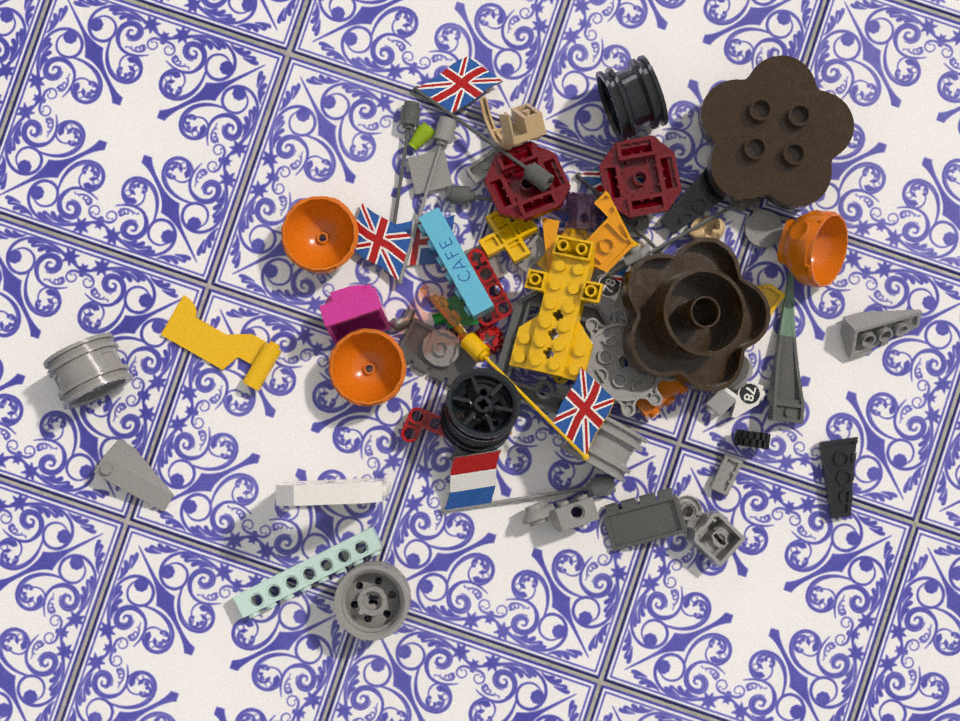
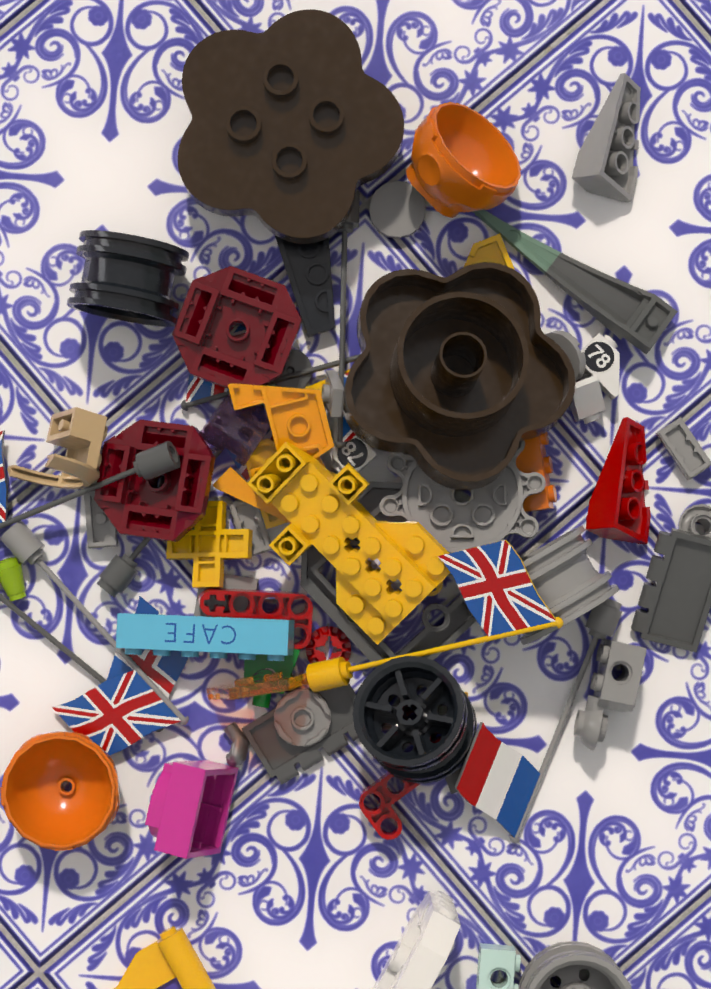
camera: 55 degrees left, 0 degrees up
orange rock [328,328,406,407] -> none
light grey tile [407,149,452,196] -> none
tan hair [688,215,725,240] -> none
black tyre [734,429,771,449] -> none
none -> red wedge [586,417,651,544]

